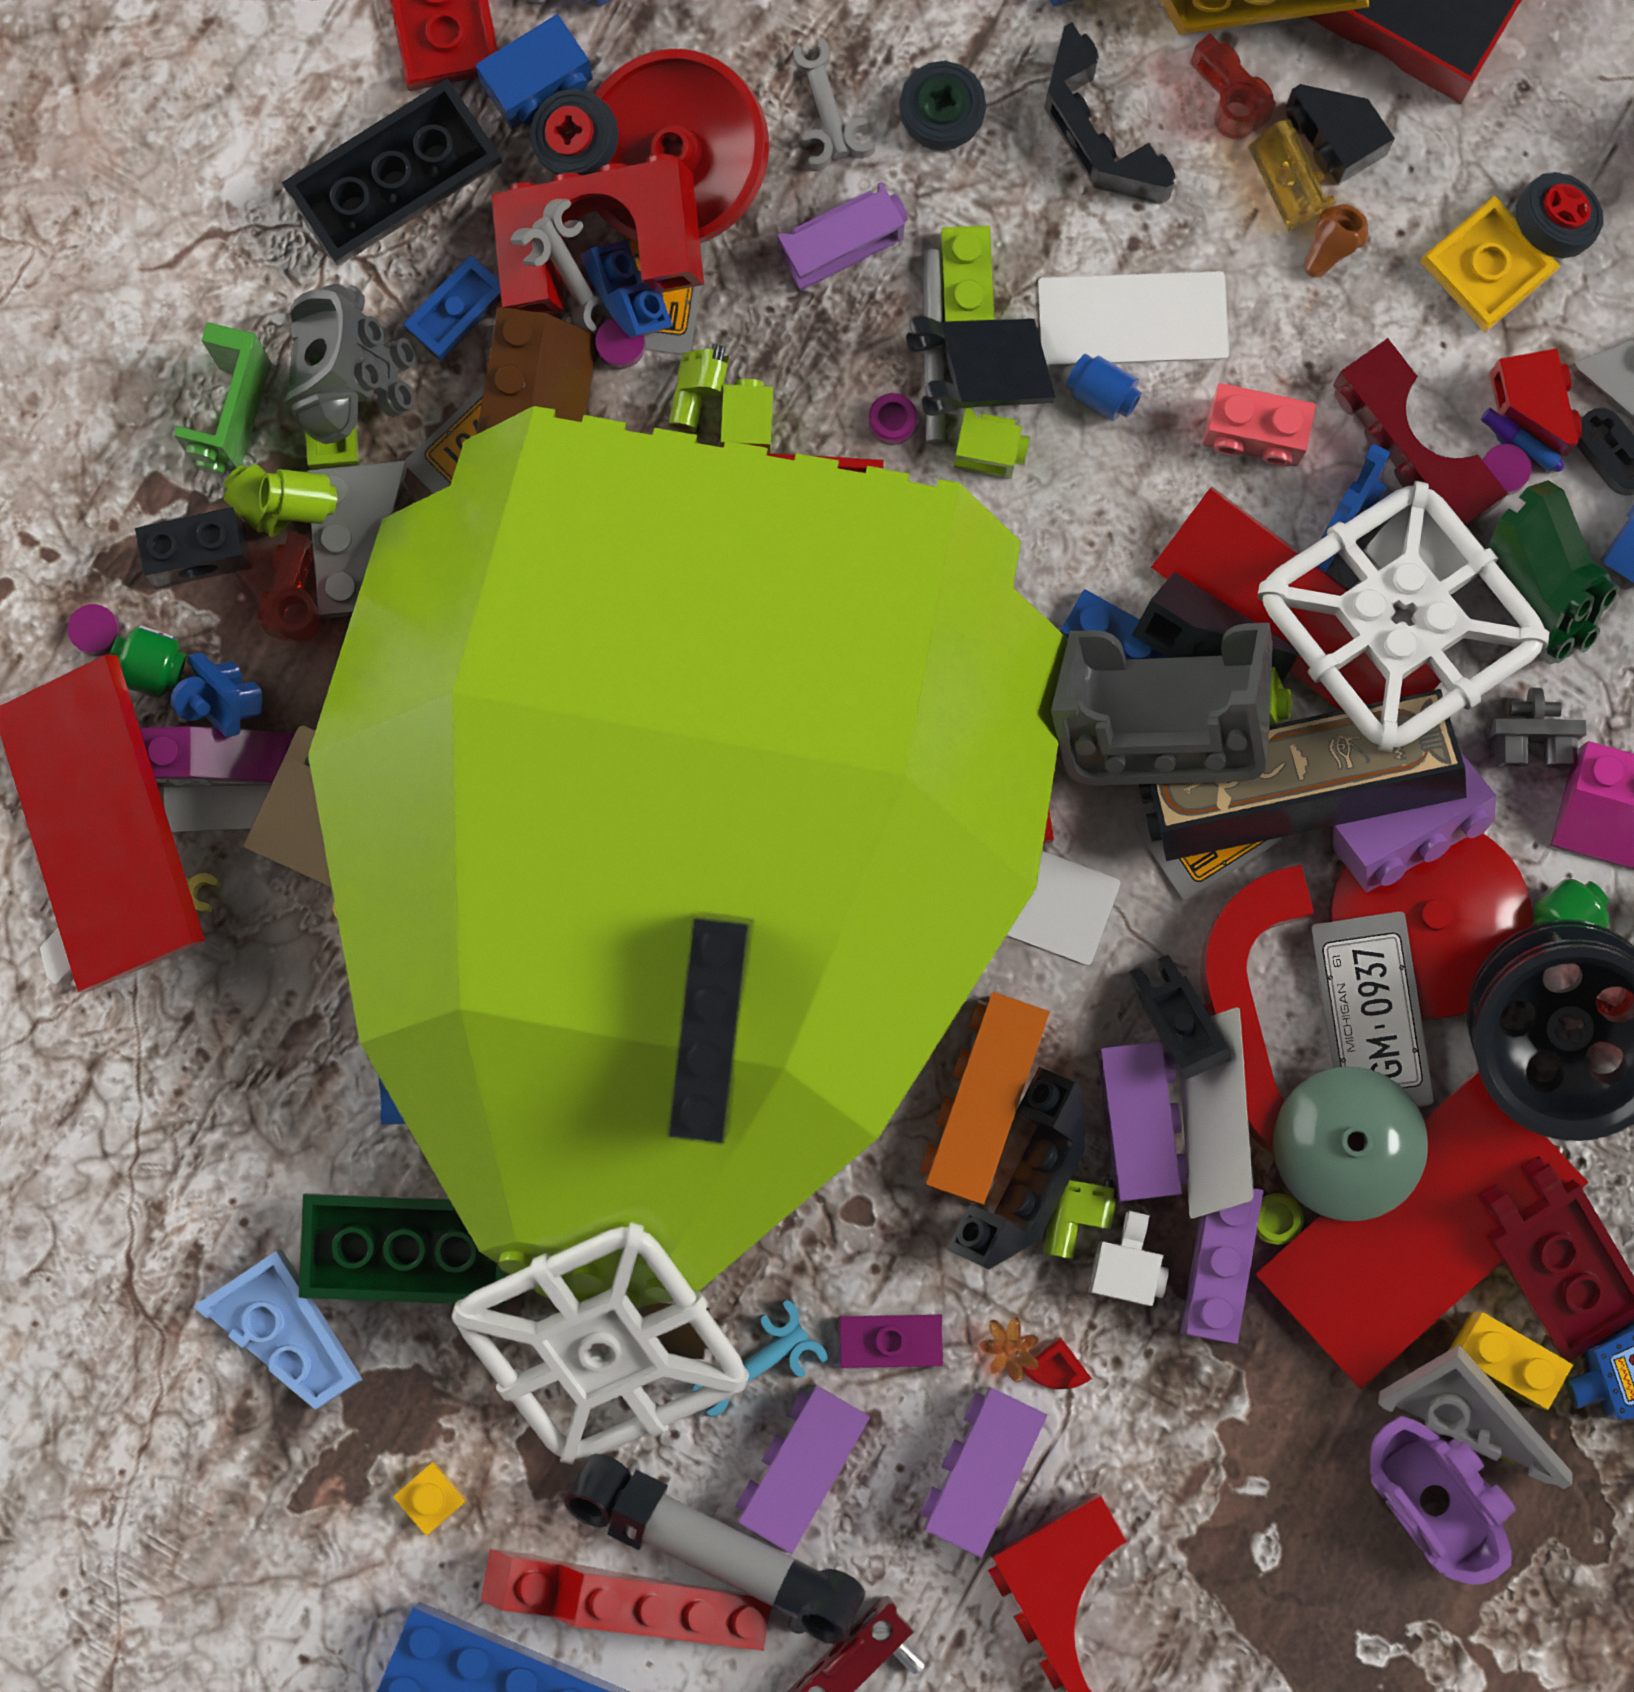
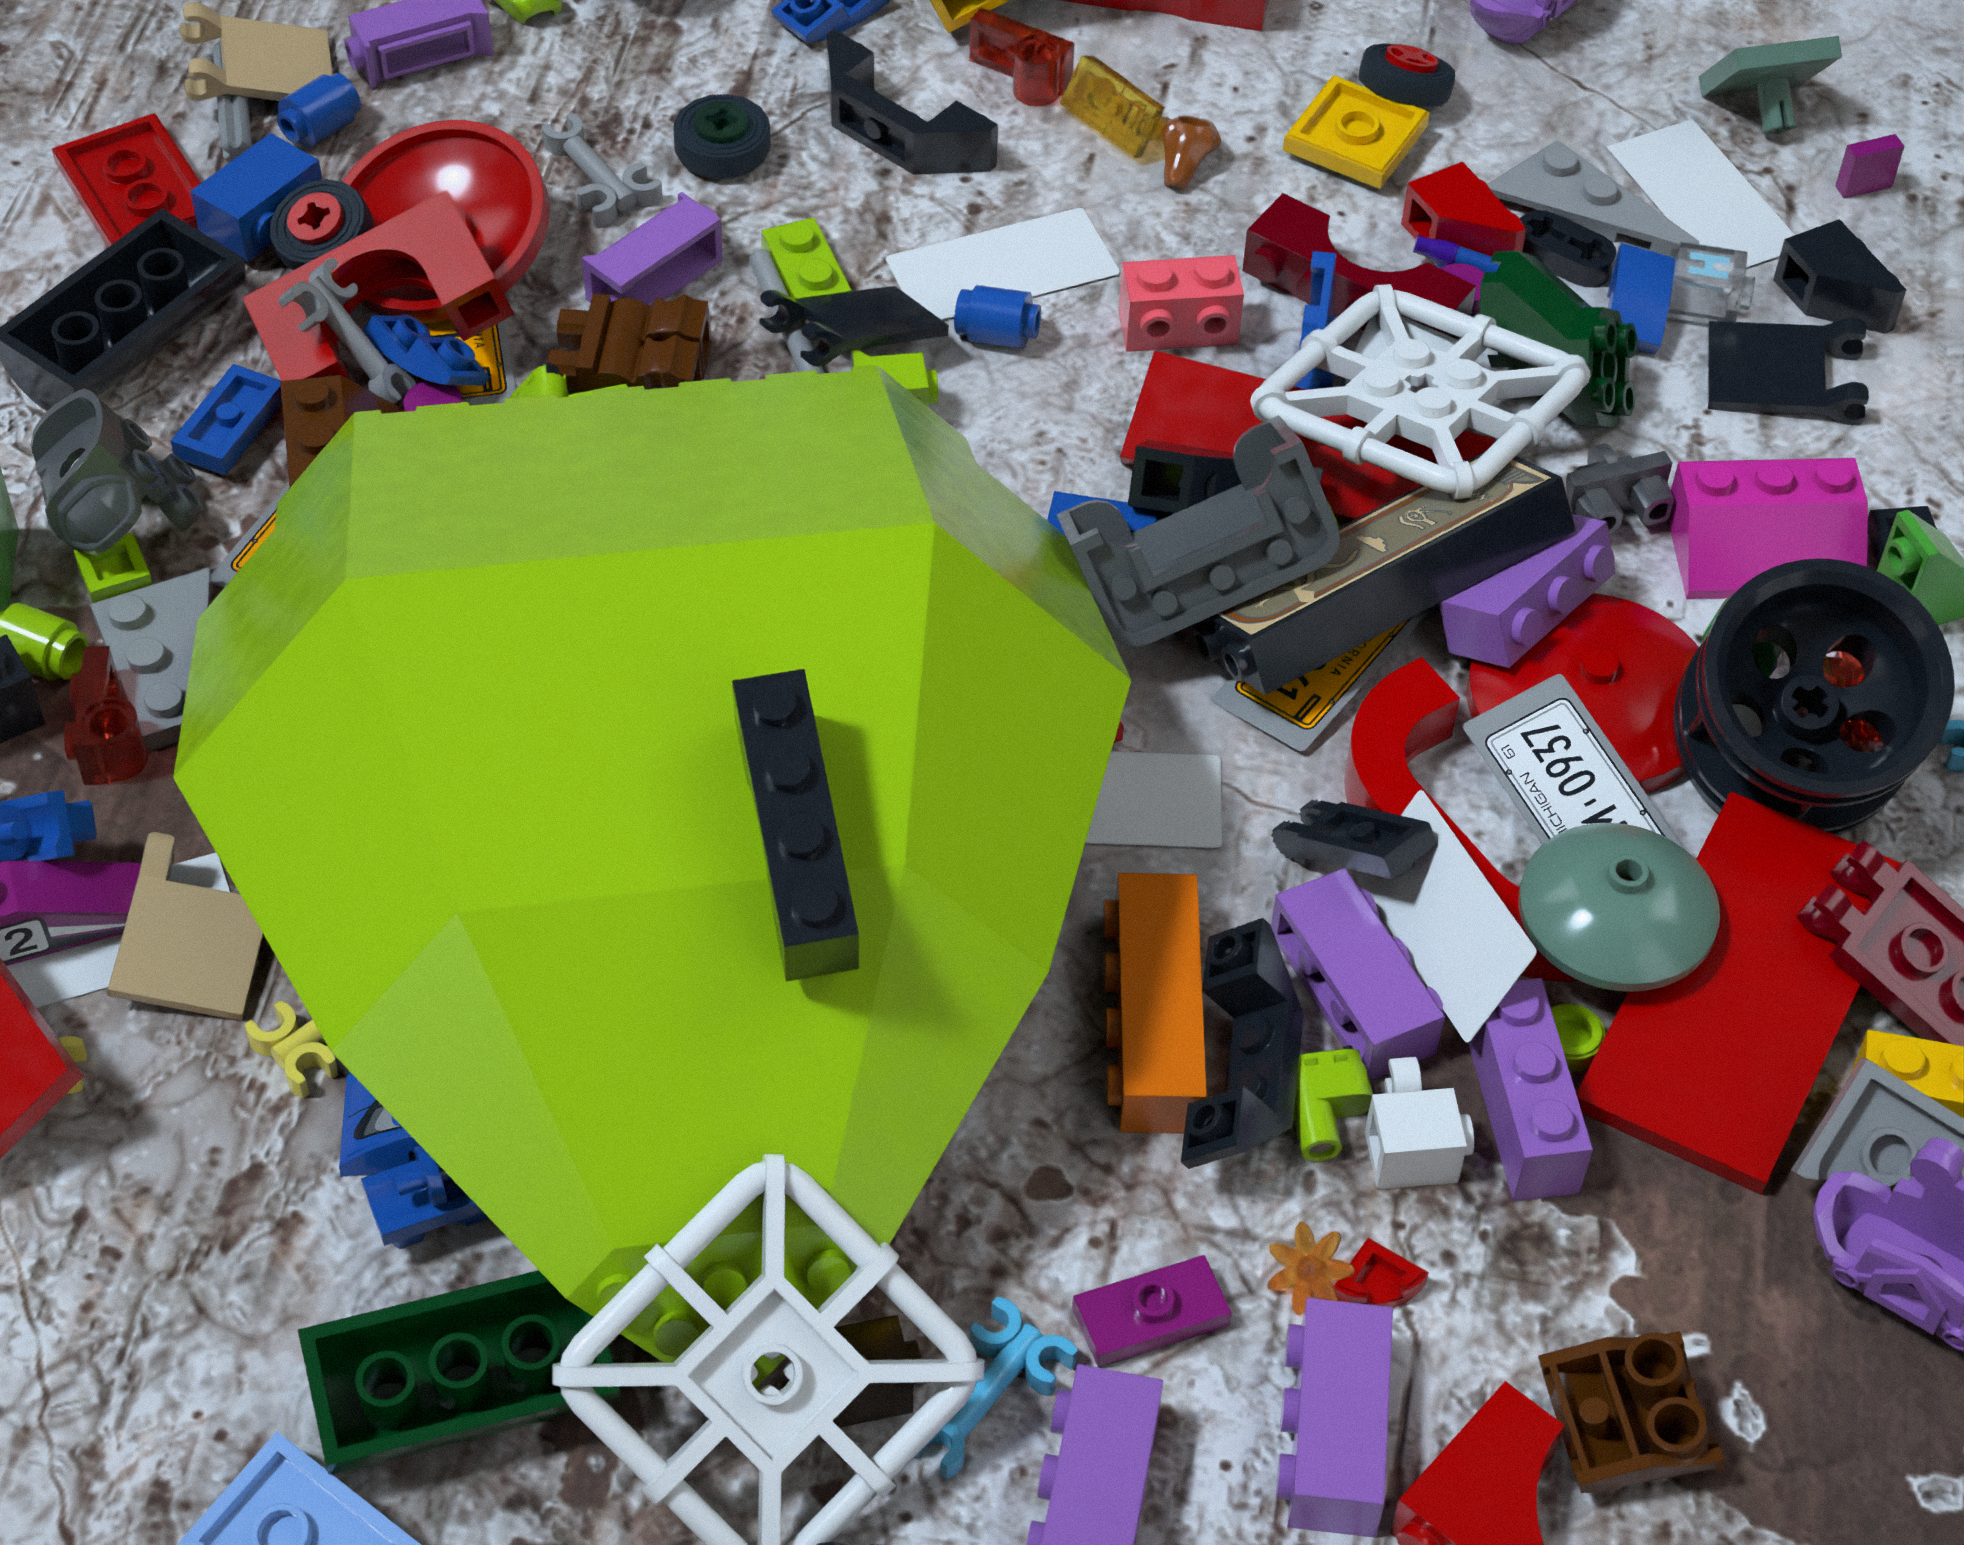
camera: 20 degrees left, 30 degrees down
lime brick [259,469,337,524] -> none
black slope [1285,84,1395,185] -> none
none -> reddish brown hips [547,293,712,393]
none -> reddish brown slope [1538,1331,1726,1493]

